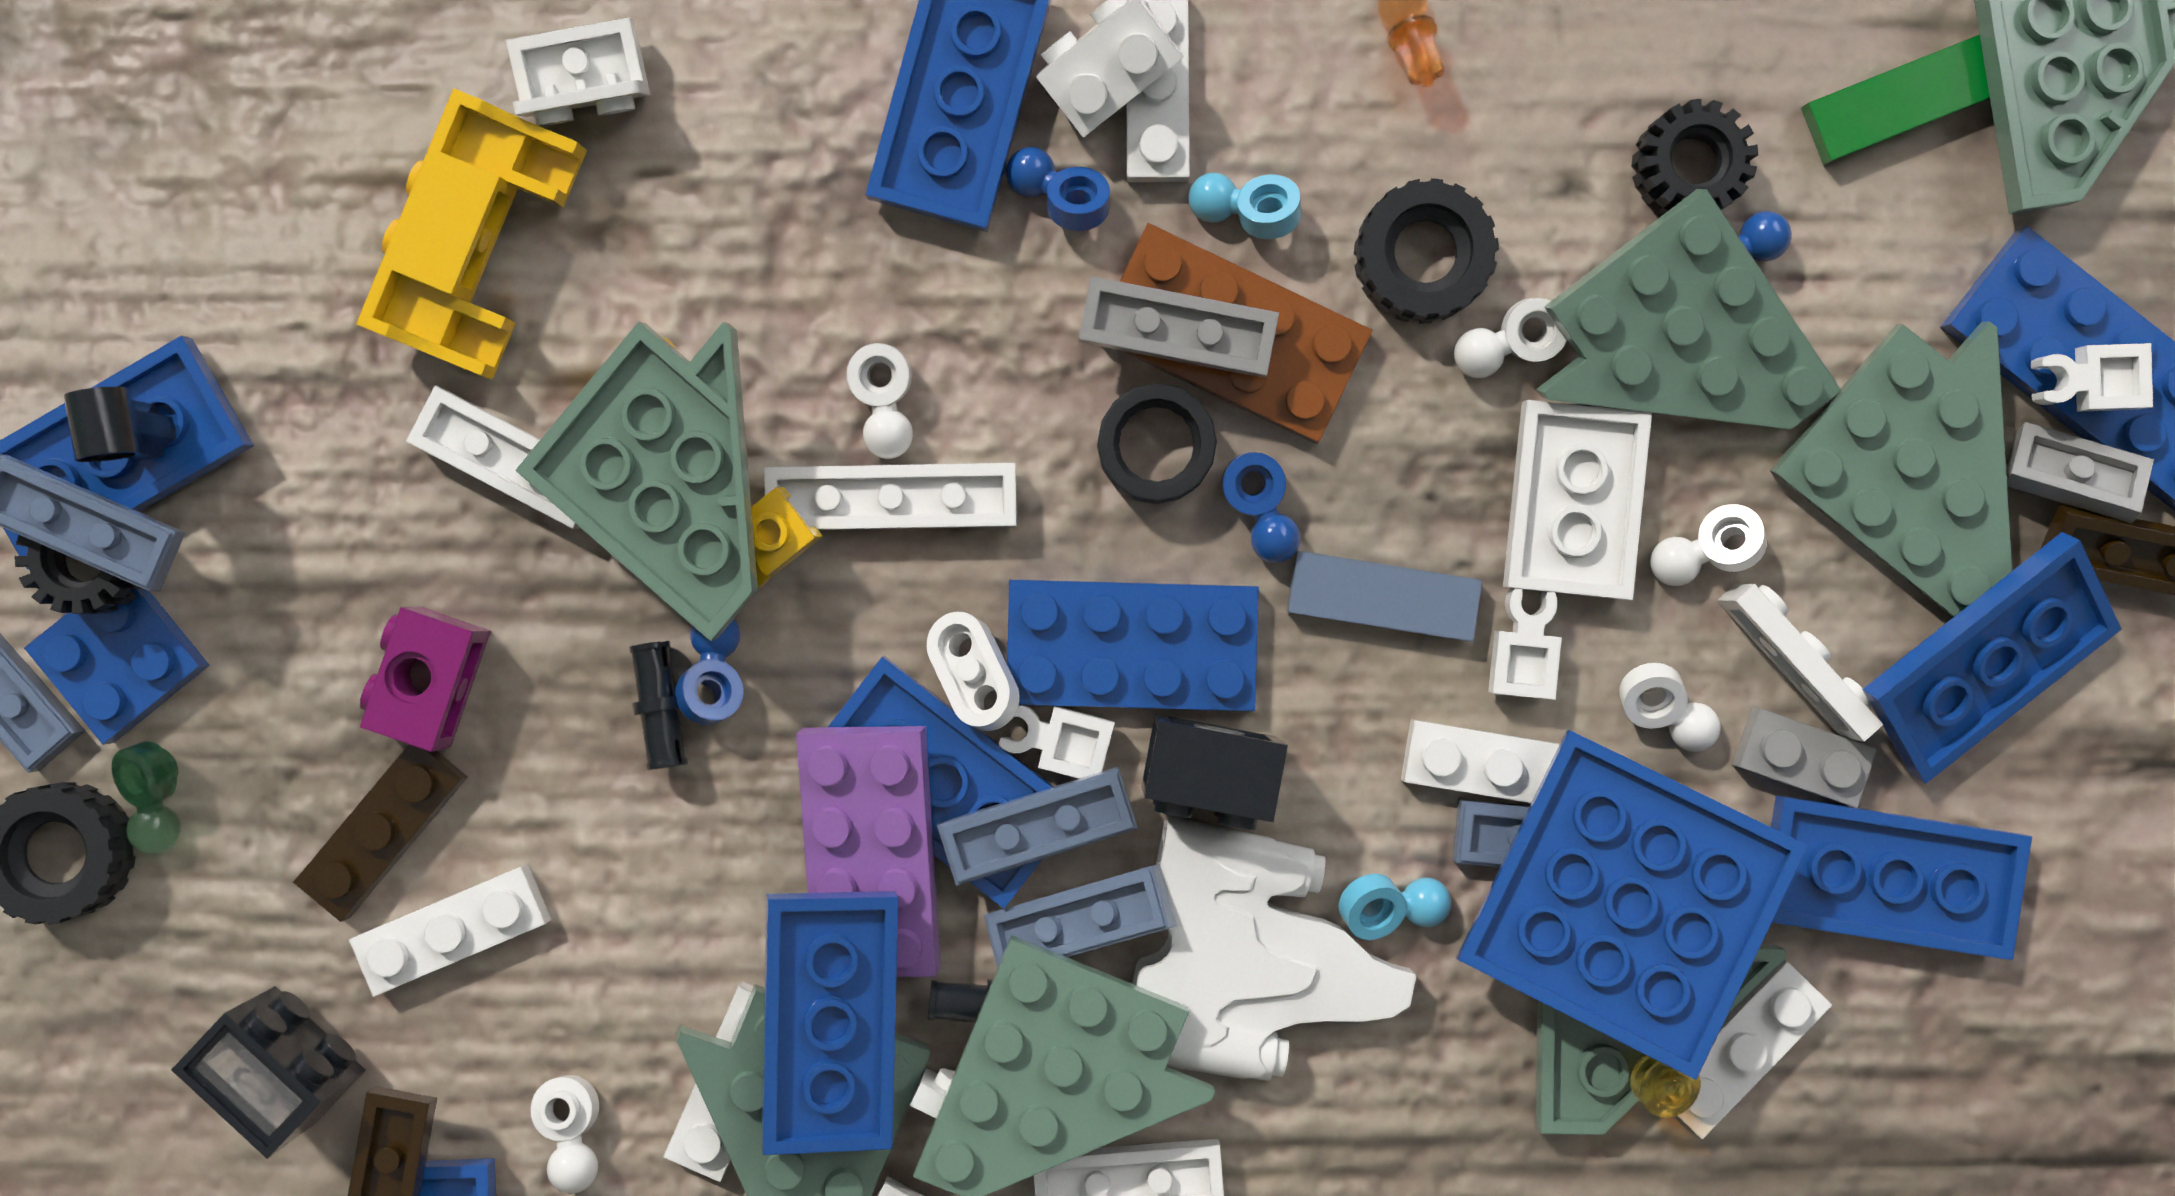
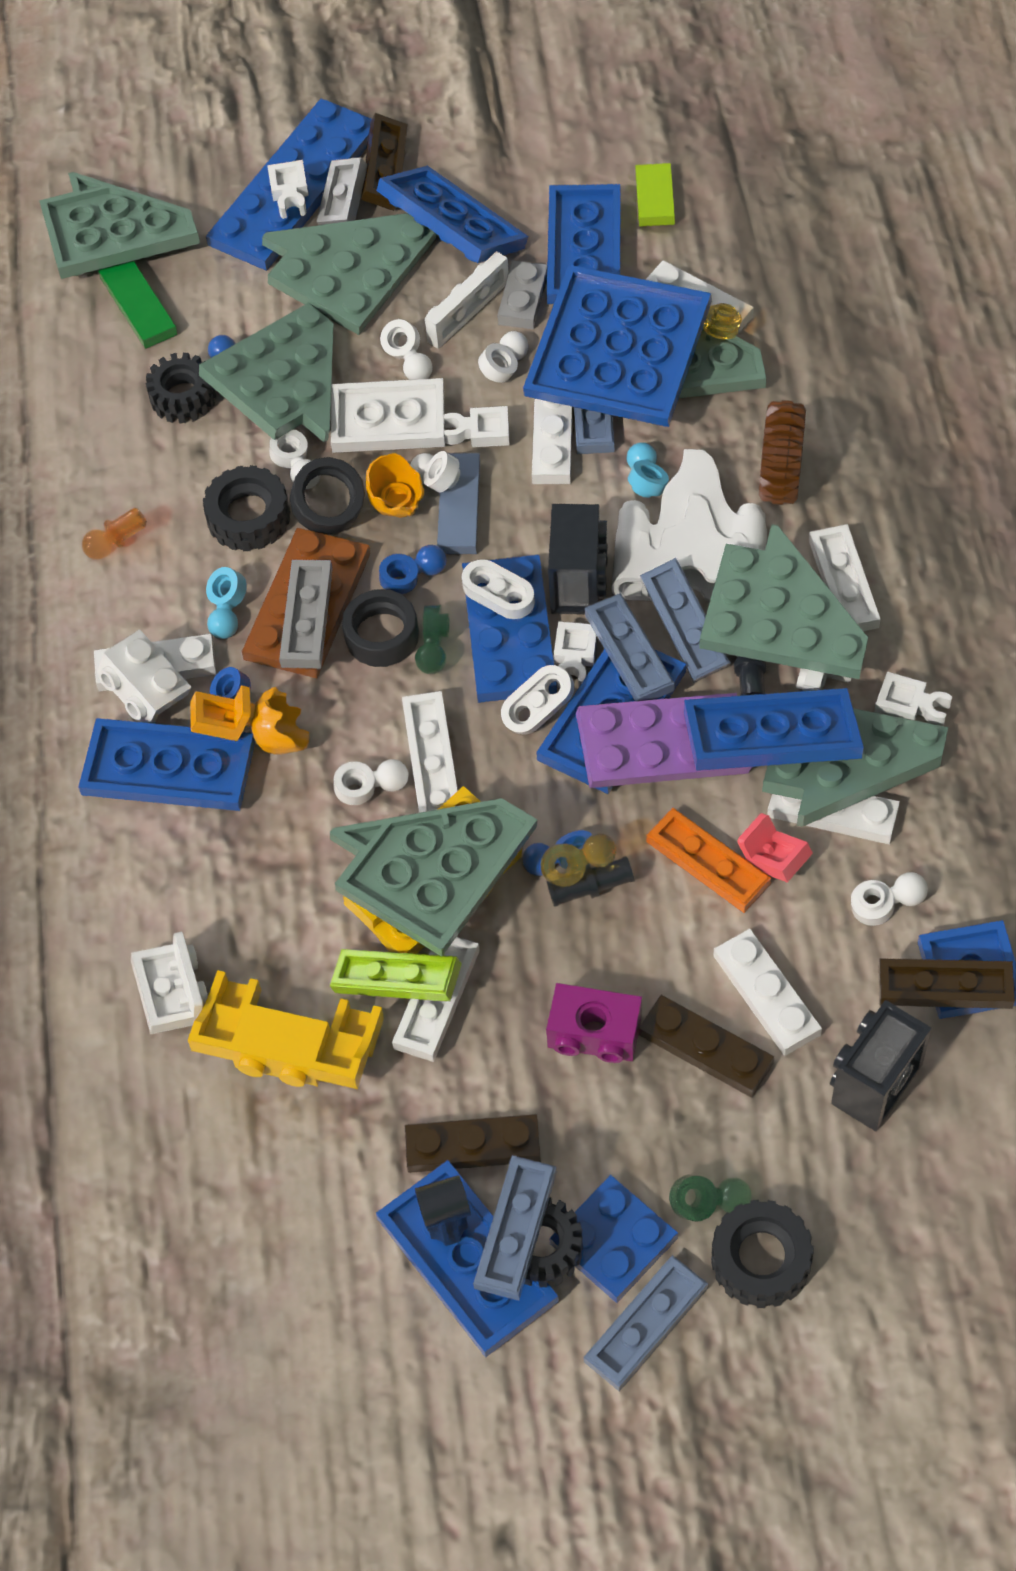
camera: 90 degrees left, 30 degrees down
none -> light orange bracket [190,685,255,741]
none -> light orange hair [251,687,310,755]
none -> black tyre [290,457,365,535]
none -> lime tile [330,949,462,1002]
none -> light orange hair [366,453,425,518]
none -> dark brown plate [405,1114,541,1173]
none -> white plate [410,451,461,492]
none -> clear green plate [415,605,450,675]
none -> white plate [462,560,535,619]
none -> clear yellow plate [541,833,617,887]
none -> lime tile [635,163,675,227]
none -> orange tile [646,808,771,913]
none -> coral bracket [738,813,813,883]
none -> reddish brown gear [759,400,806,505]

